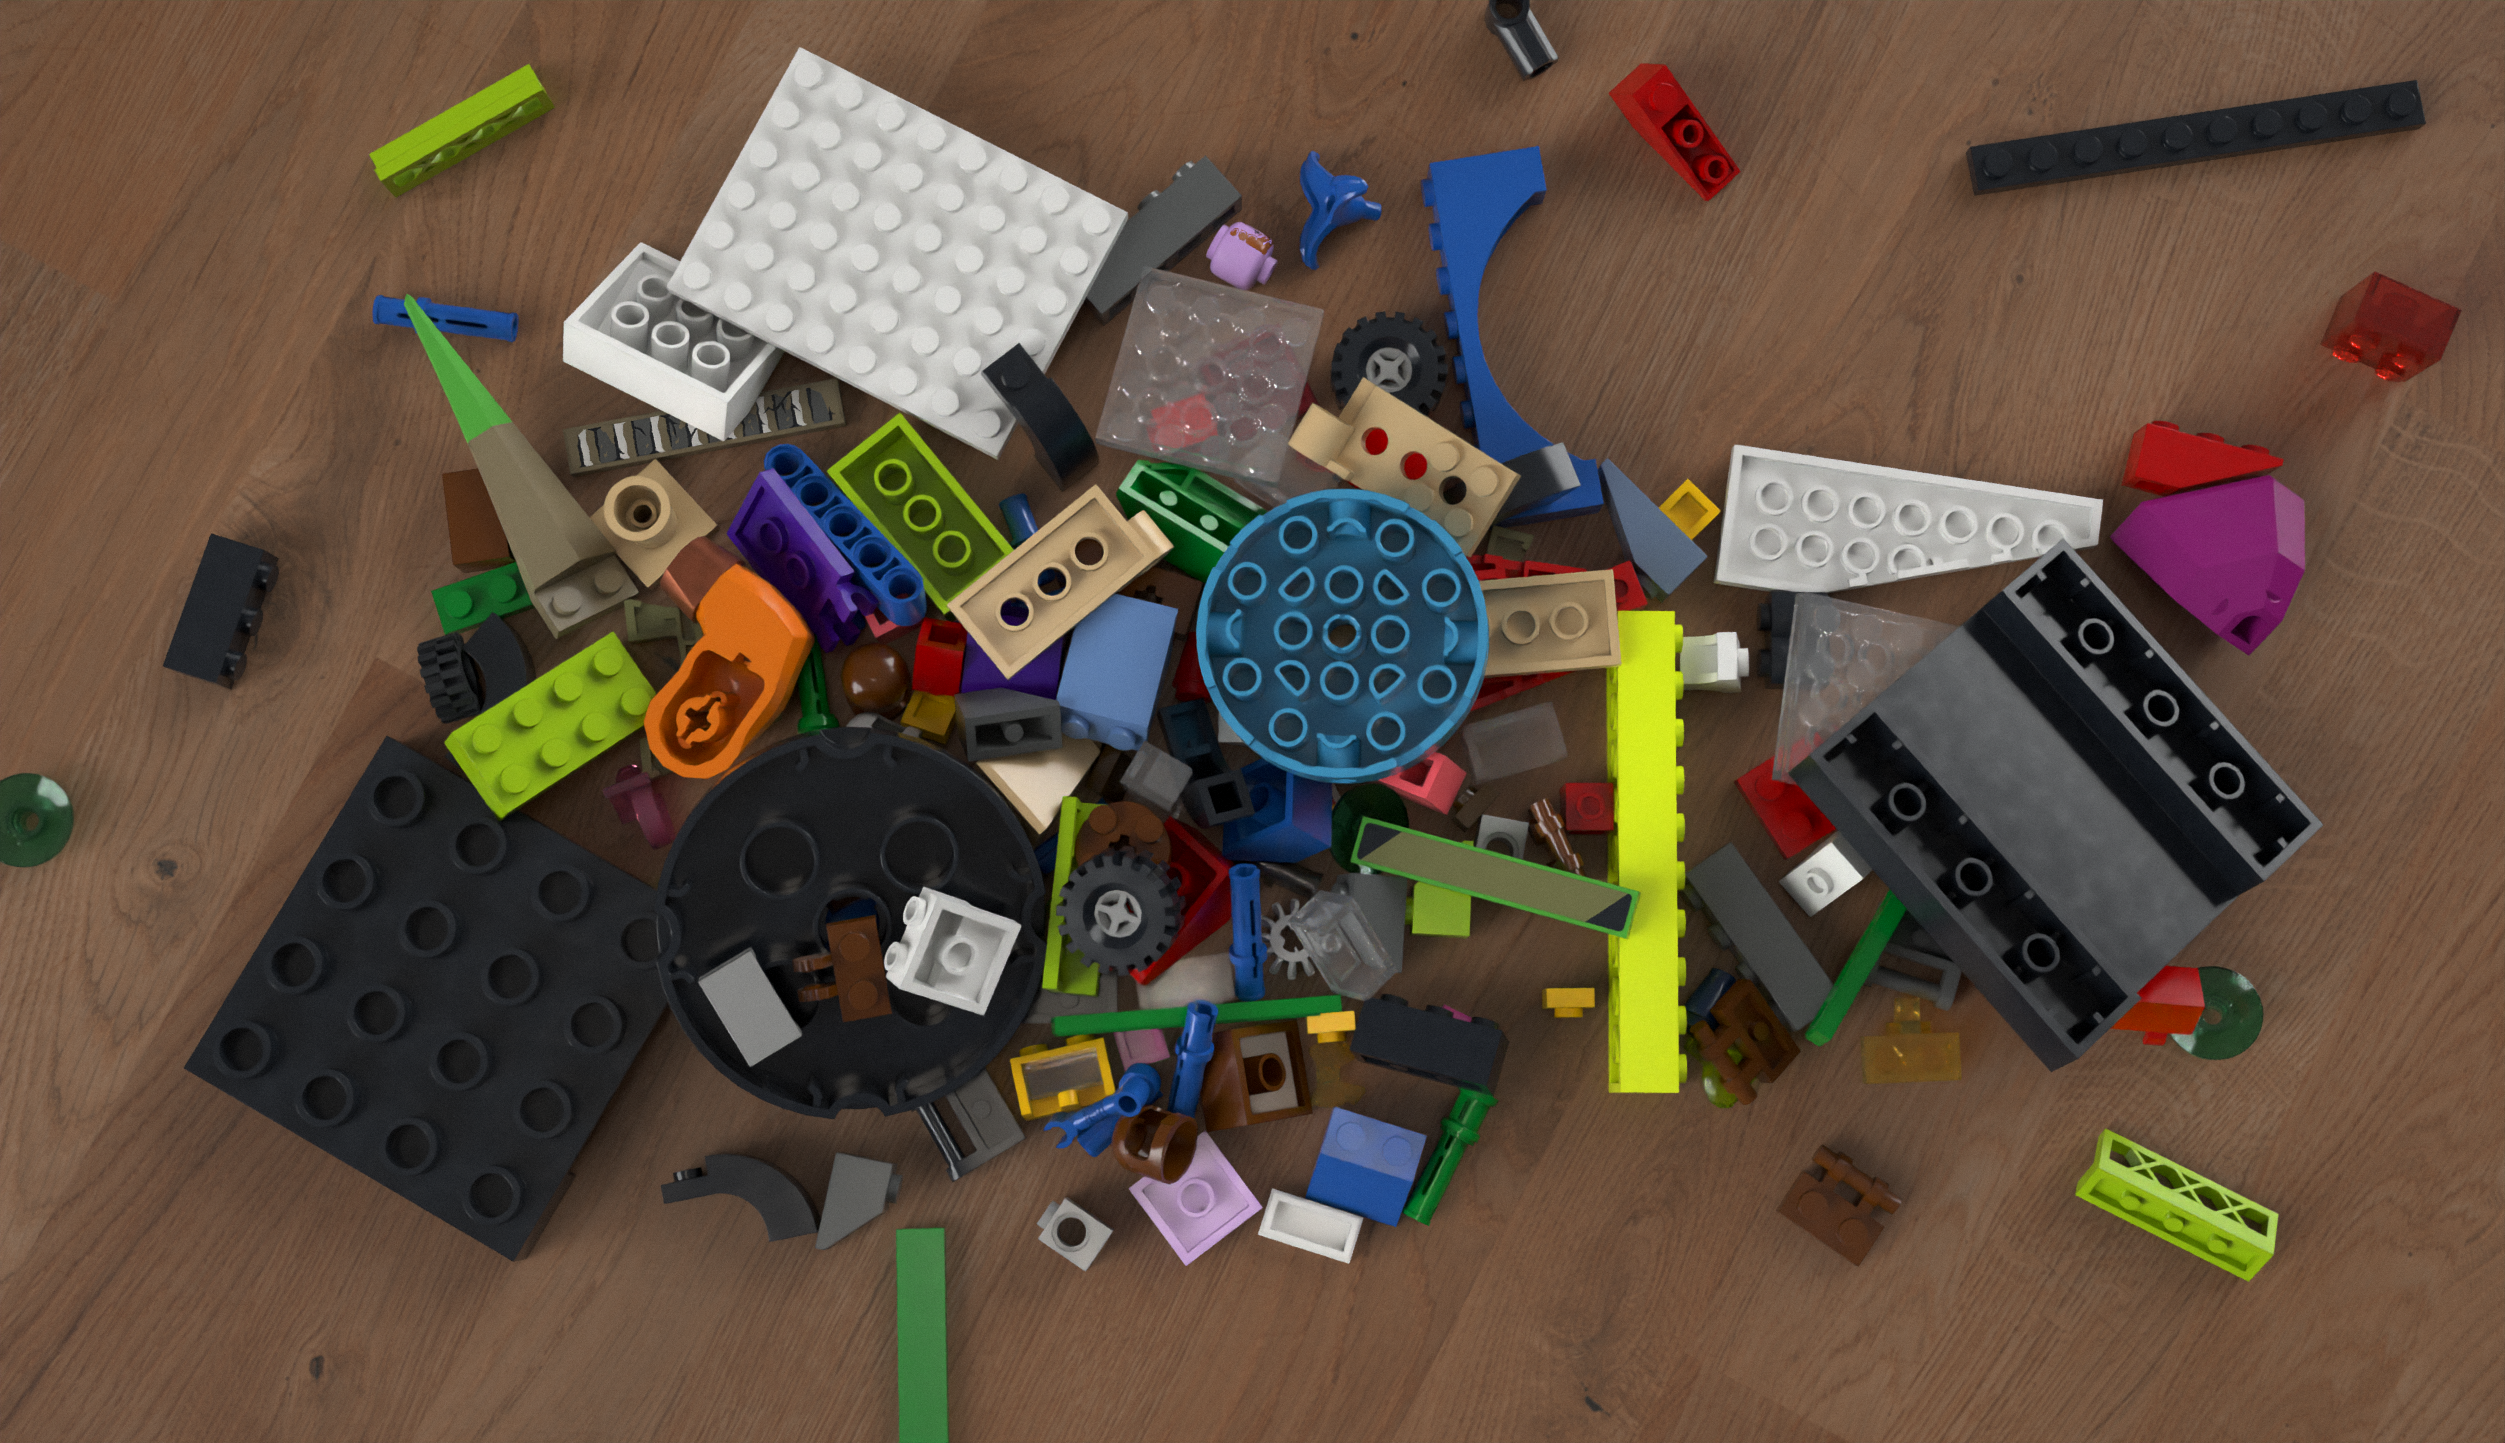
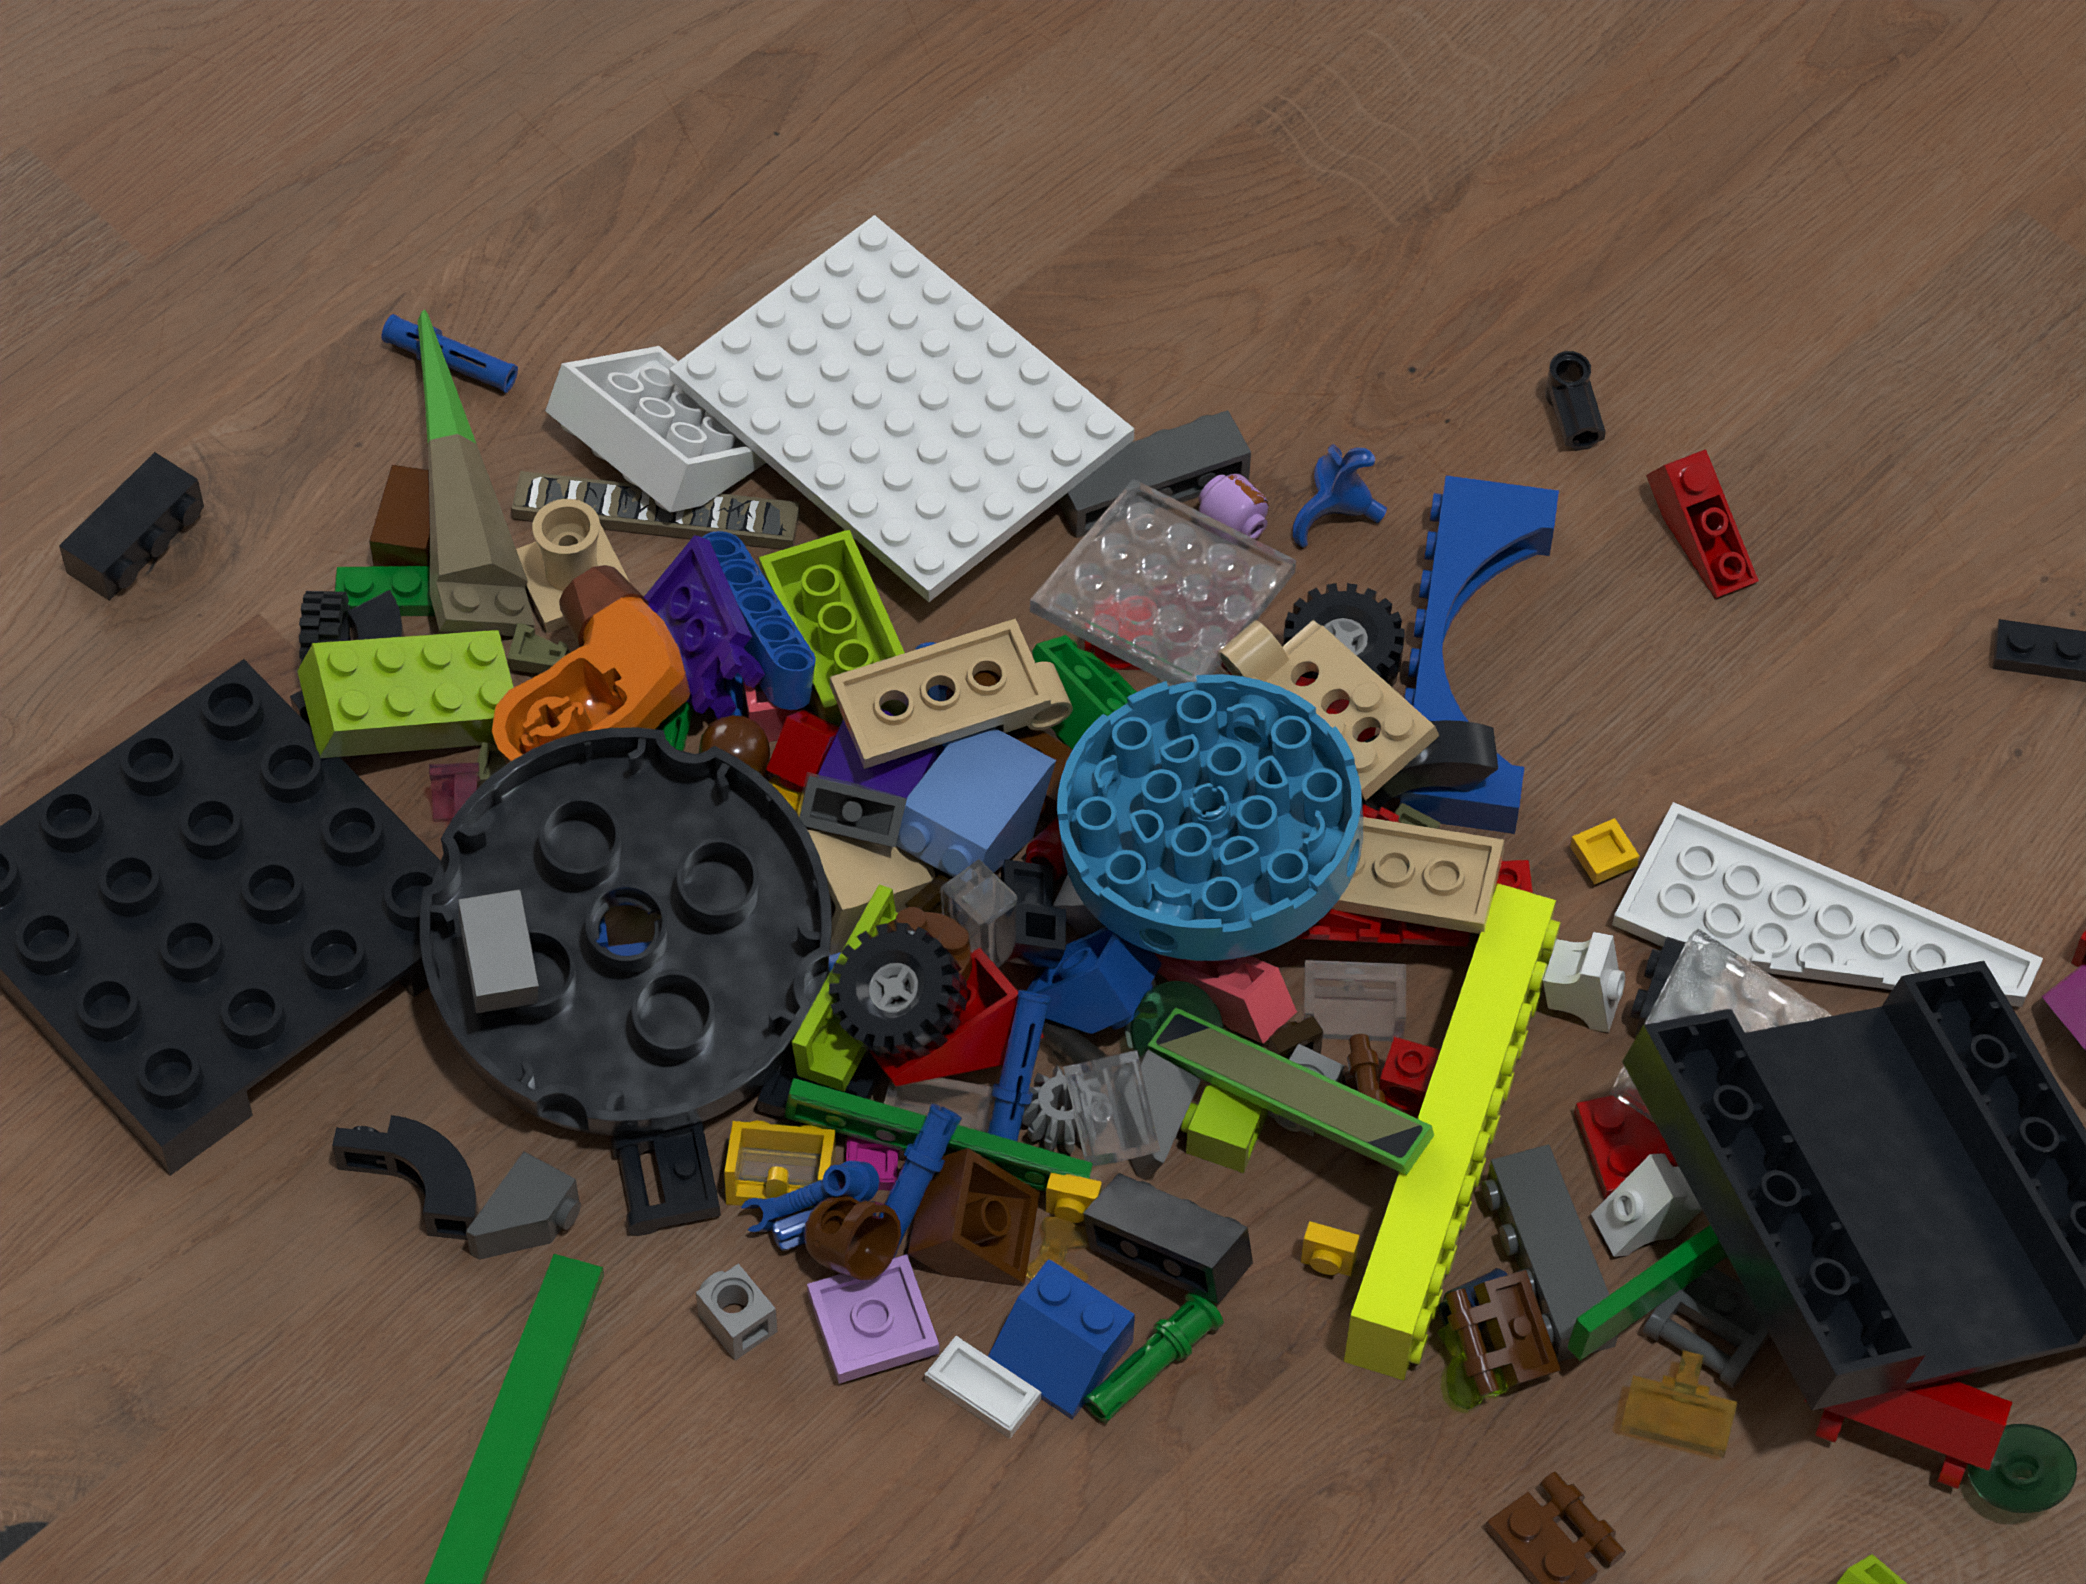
camera: 20 degrees right, 25 degrees down
lime fence [369,64,555,198] -> none
reddish brown hinge [792,915,892,1022] -> none
white plate [884,887,1021,1016] -> none
black arch [981,343,1099,492] -> none
sand blue slope [1598,458,1708,603] -> none

